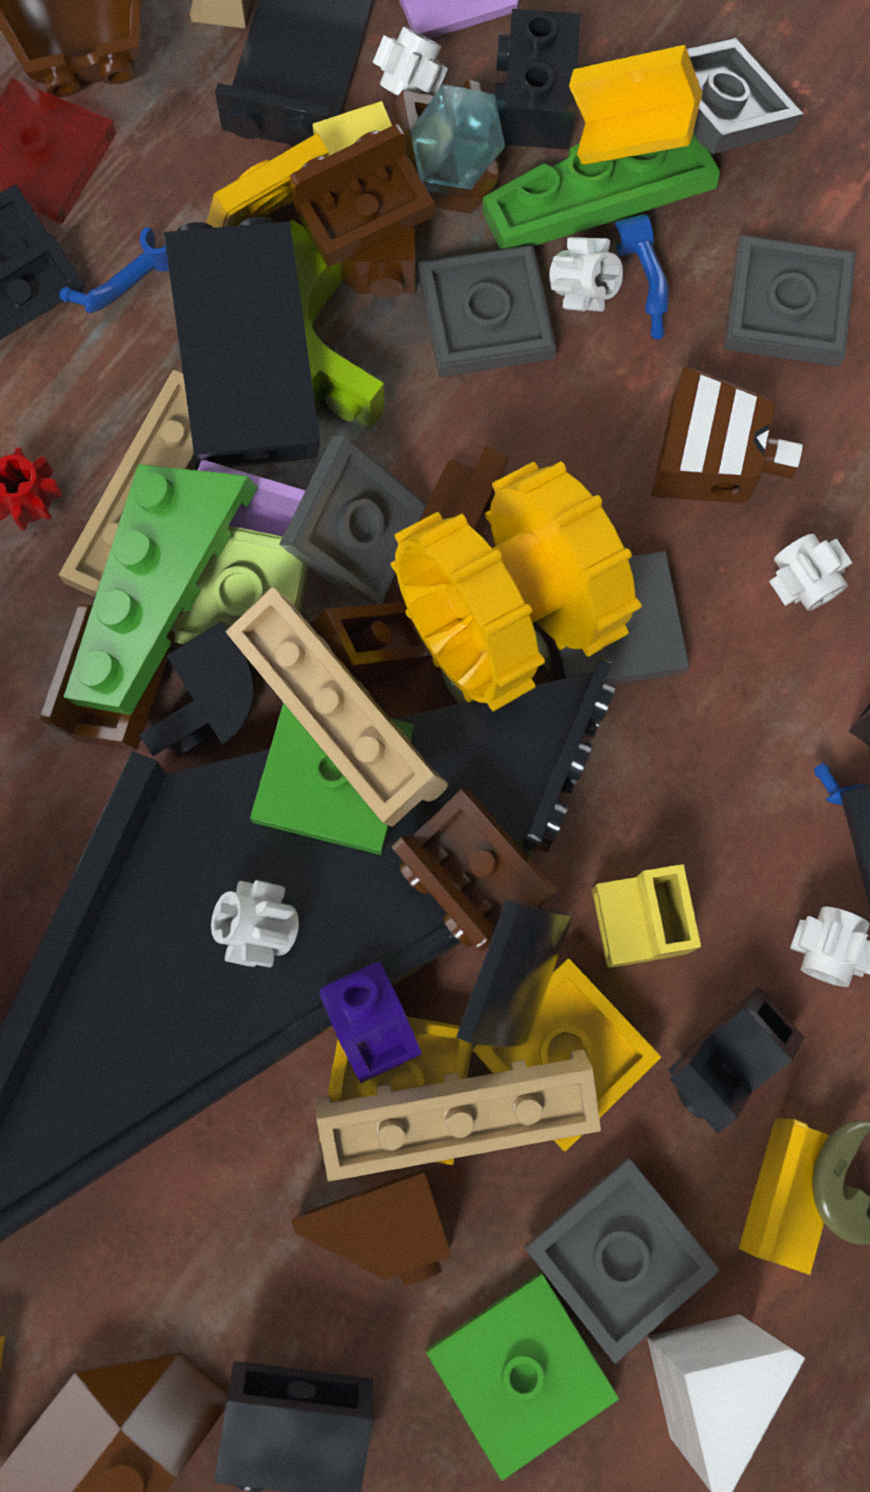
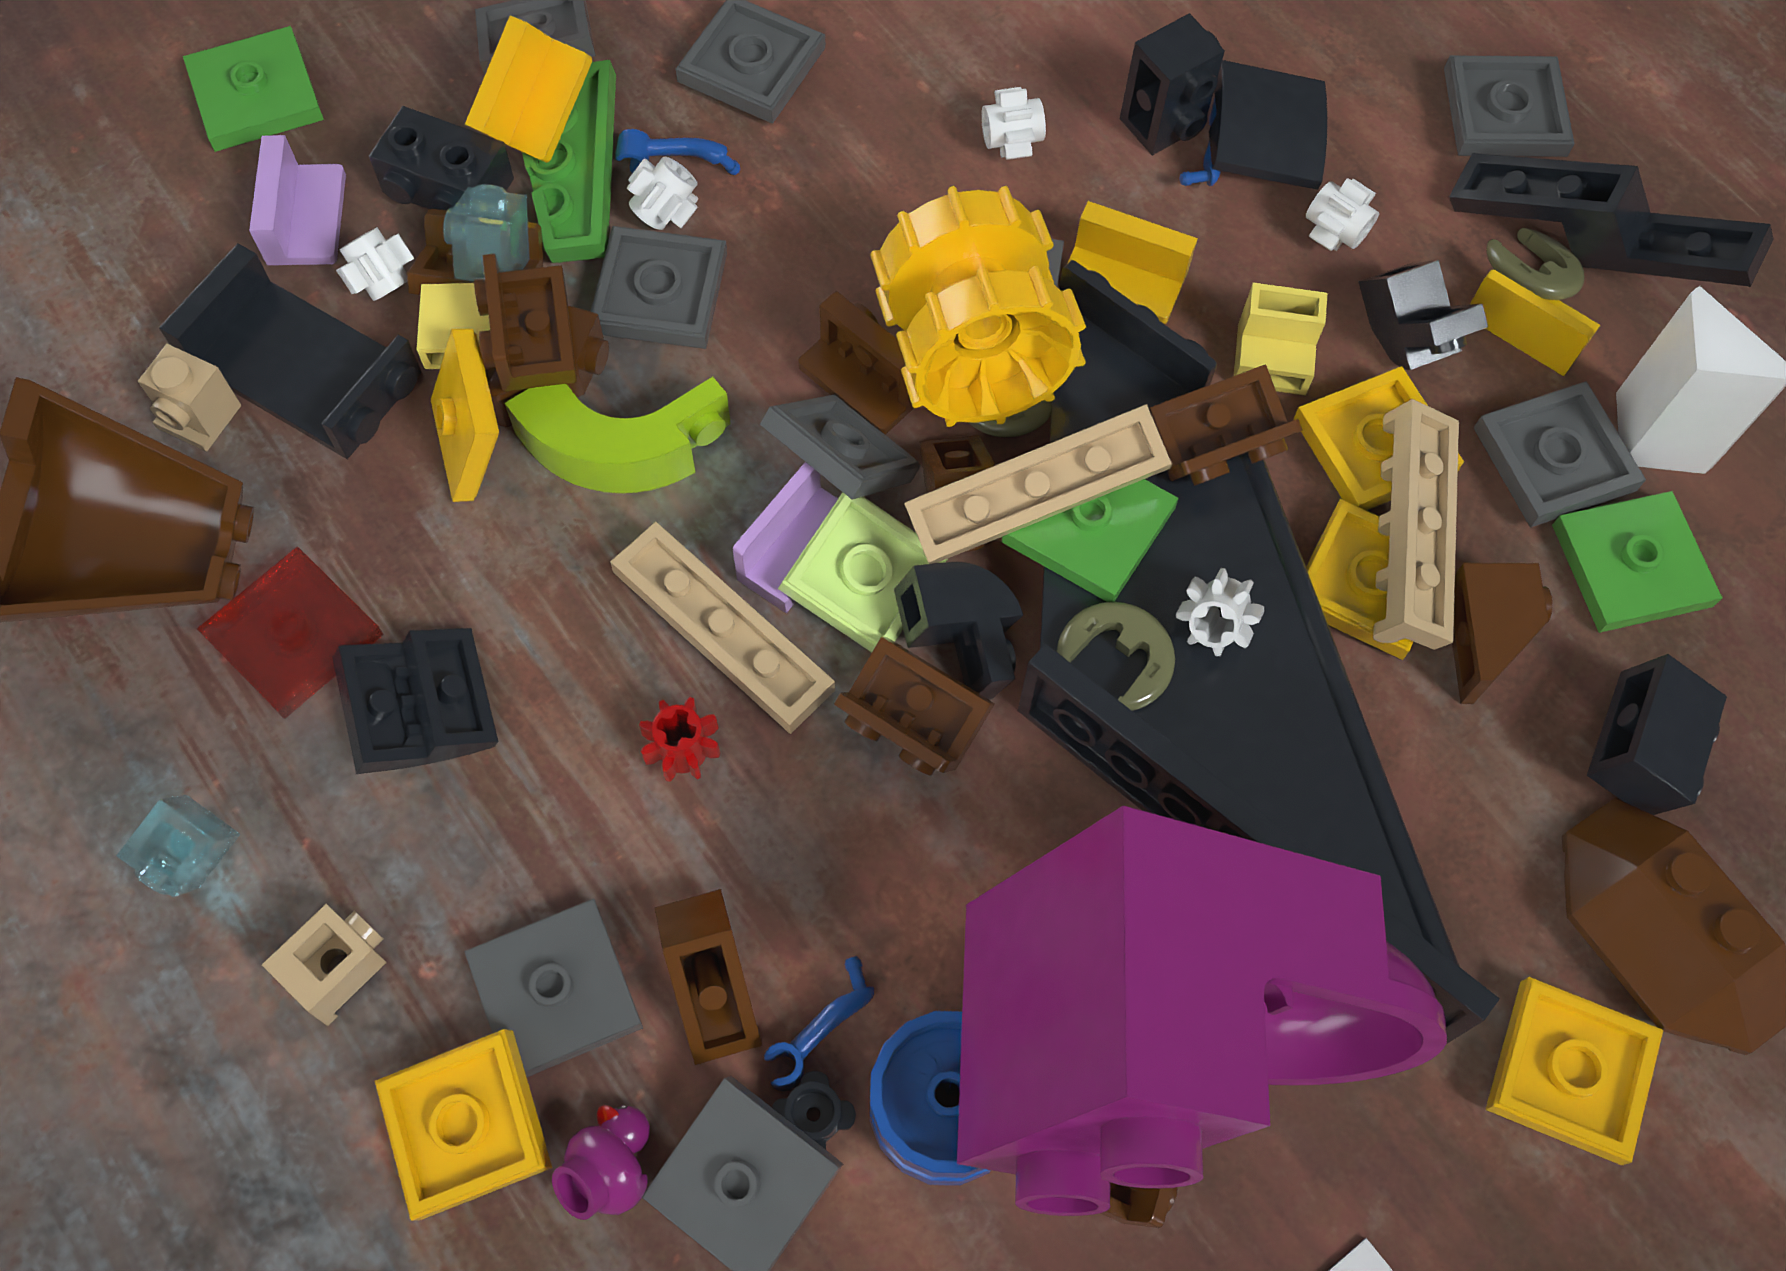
camera: 70 degrees left, 10 degrees down
blue piece [60,227,169,313] -> none
bright green wing [63,464,258,715] -> none
black panel [164,217,320,470] -> none
dark purple bracket [319,962,422,1084] -> none
black slope [456,898,573,1047] -> none
reddish brown torso [651,366,802,503] -> none
none -> olive head [1057,602,1175,711]
none -> yellow panel [1067,201,1198,324]

